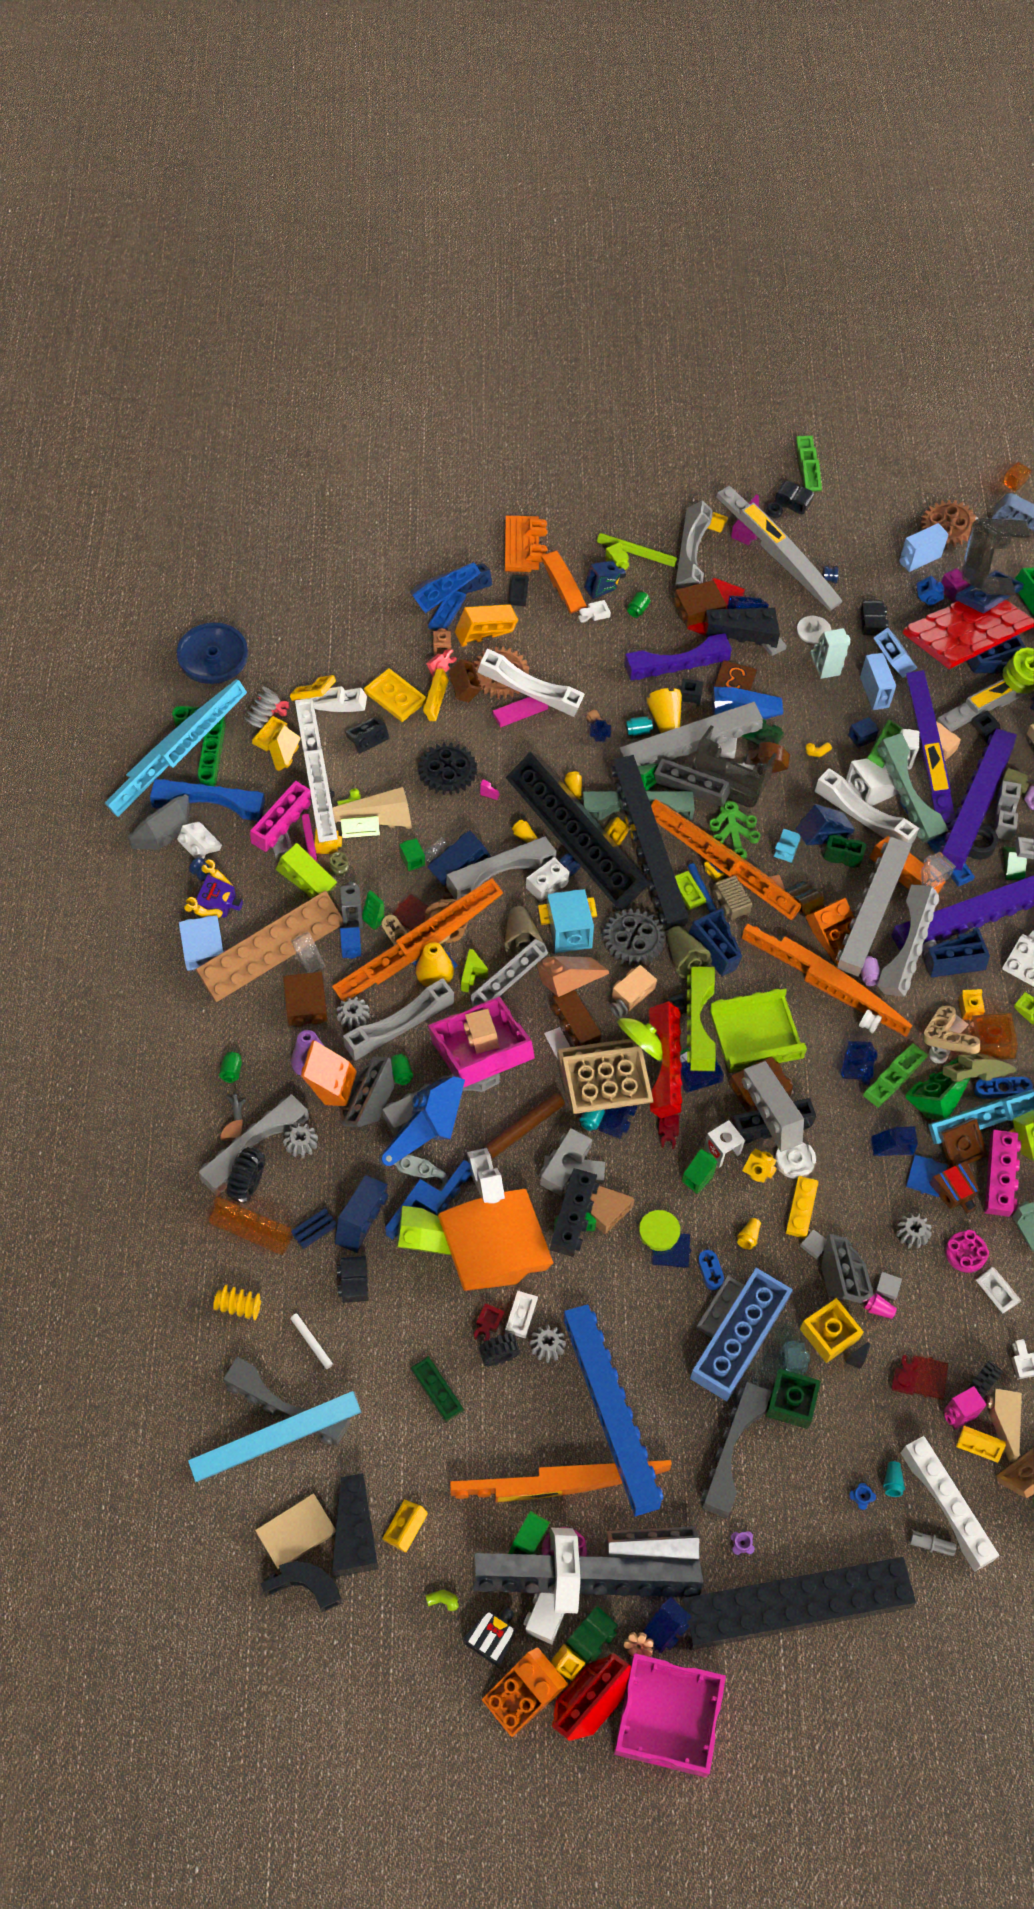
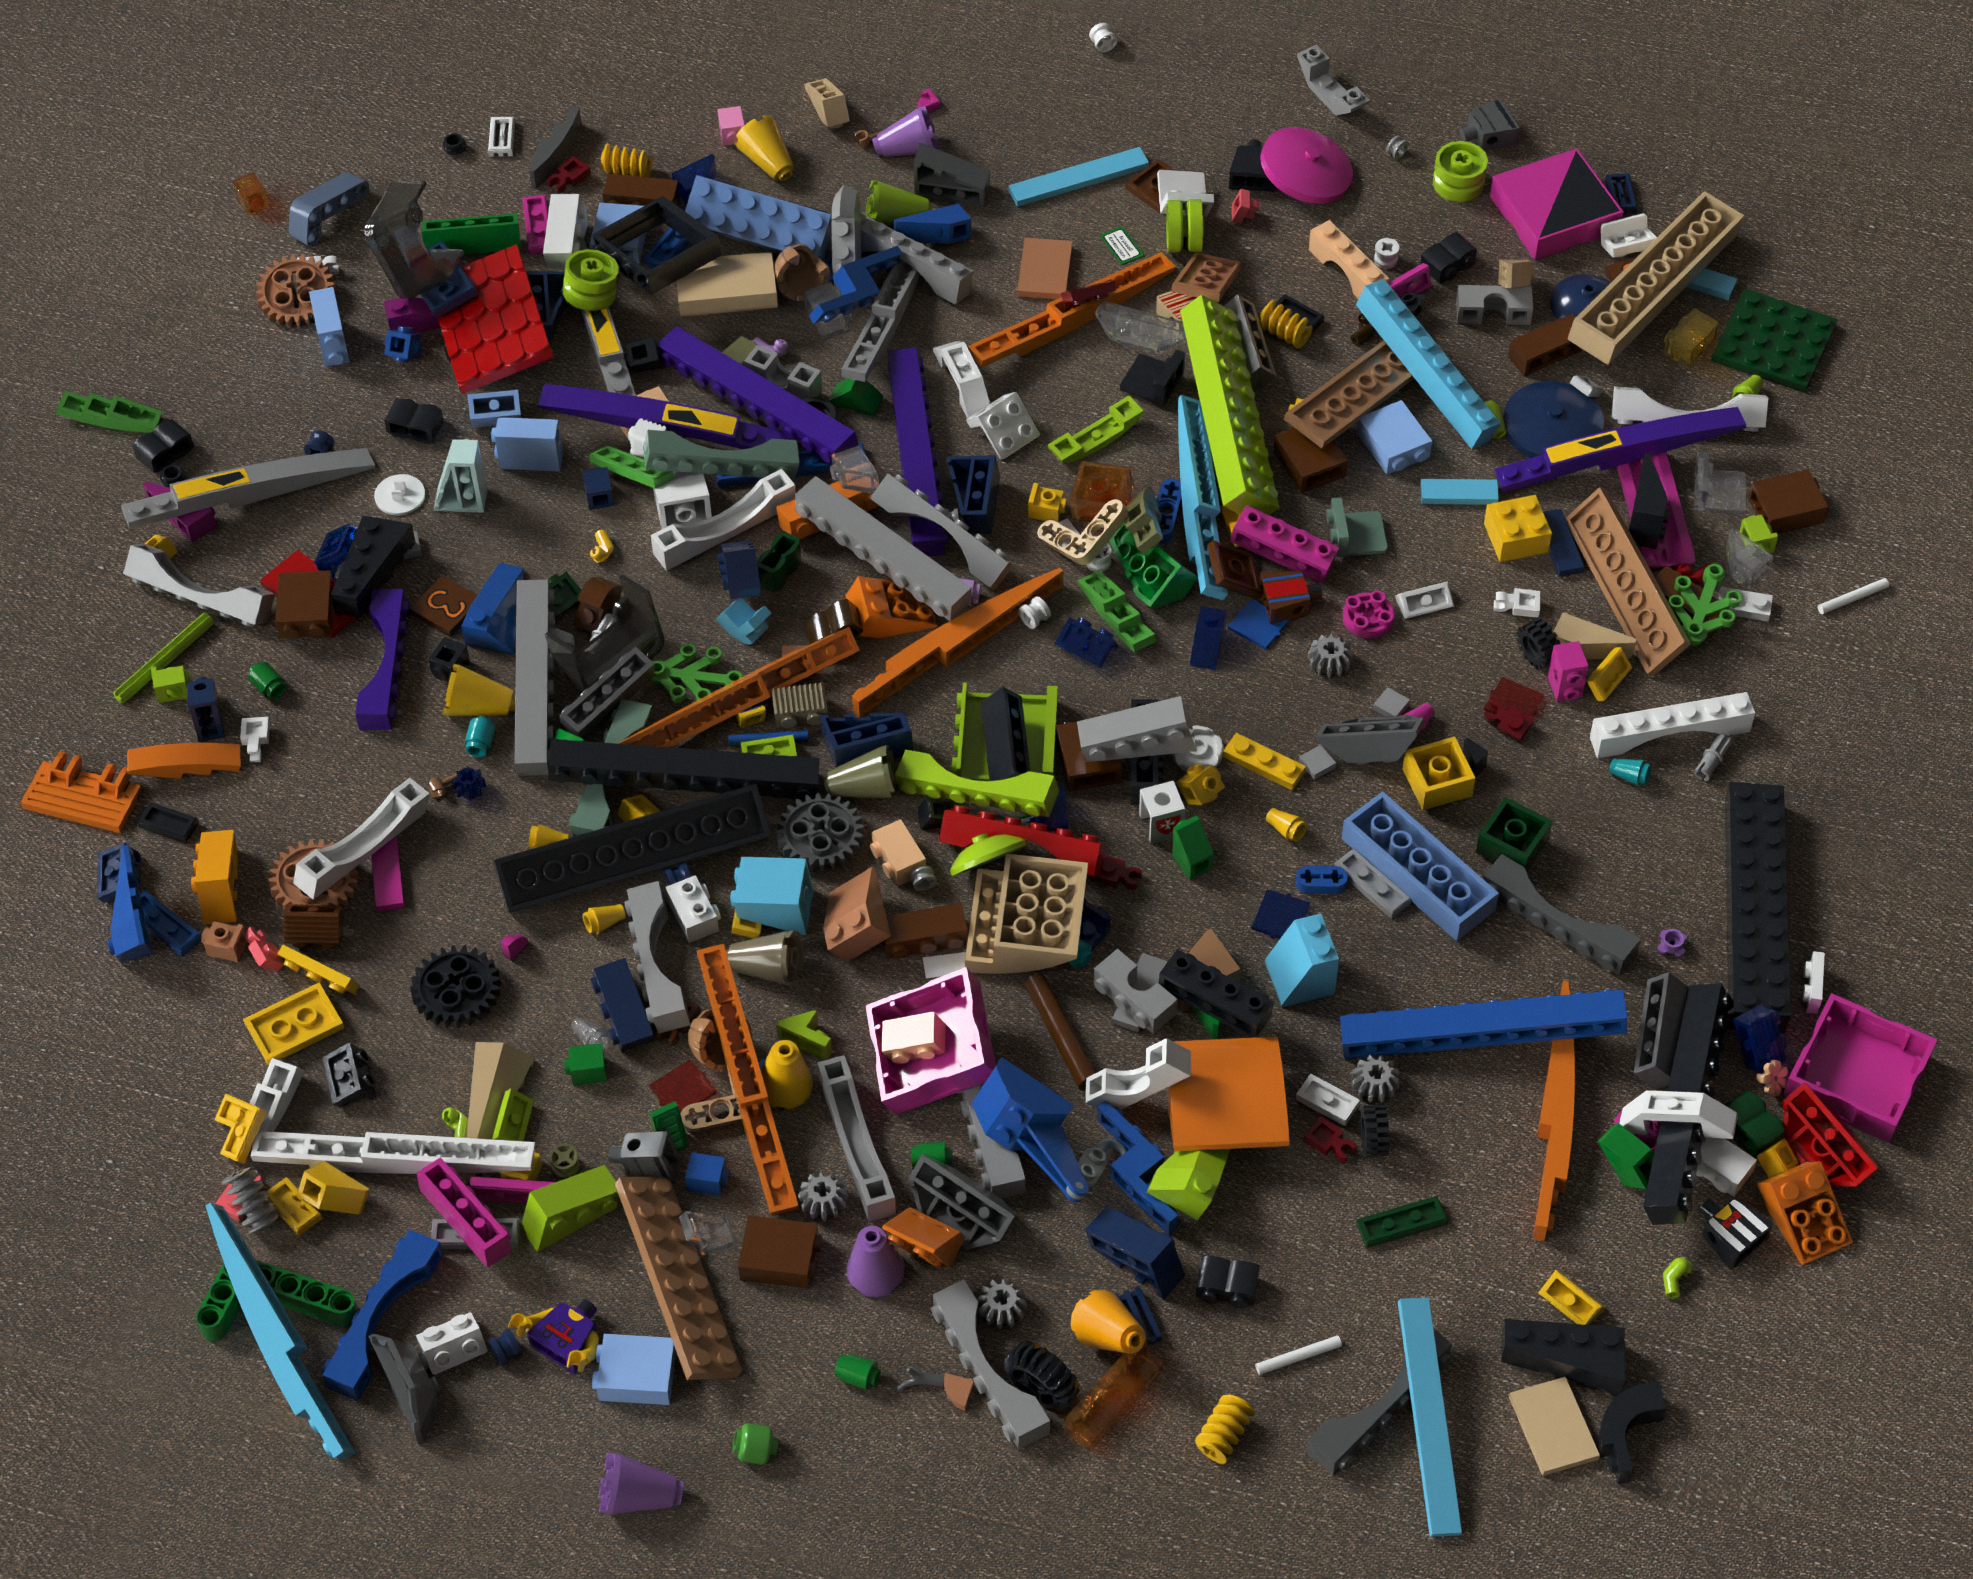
camera: 70 degrees left, 5 degrees down
dark blue dish [177,623,248,684] -> none
light grey brick [471,939,548,1007] -> none
lime tile [639,1210,680,1251] -> none
clear light blue brick [780,1341,810,1375] -> none
blue plate [849,1483,876,1510] -> none
none -> medium lavender cone [599,1453,684,1514]
none -> bright green head [732,1423,778,1465]
none -> black brick [981,687,1031,781]
none -> light orange cone [1071,1290,1146,1354]
none -> medium azure slope [1265,914,1339,1007]
none -> white plate [1802,951,1825,1014]

